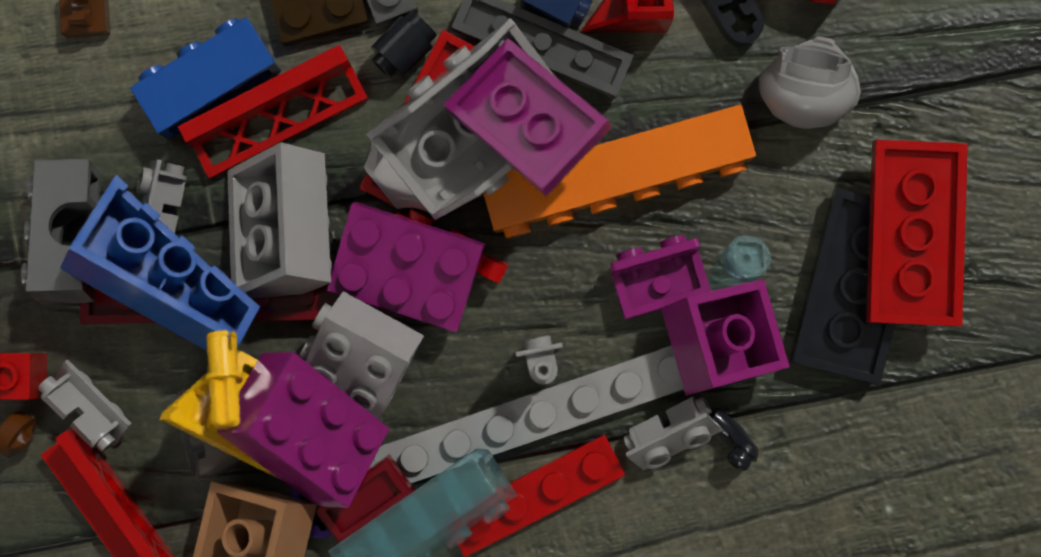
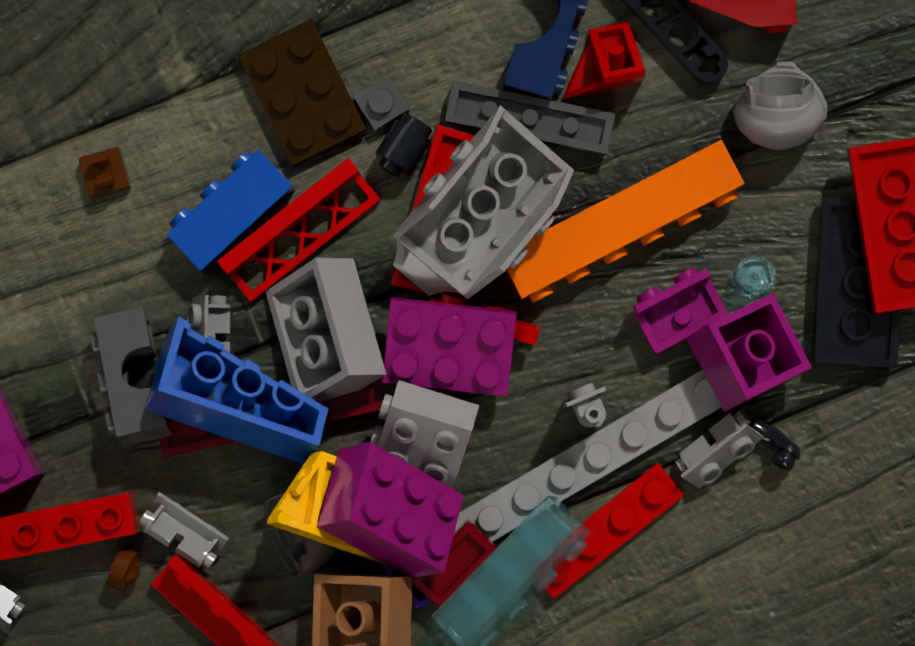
camera: 15 degrees left, 0 degrees up
yellow axle [204,330,243,429] -> none
magenta plate [443,38,611,196] -> none

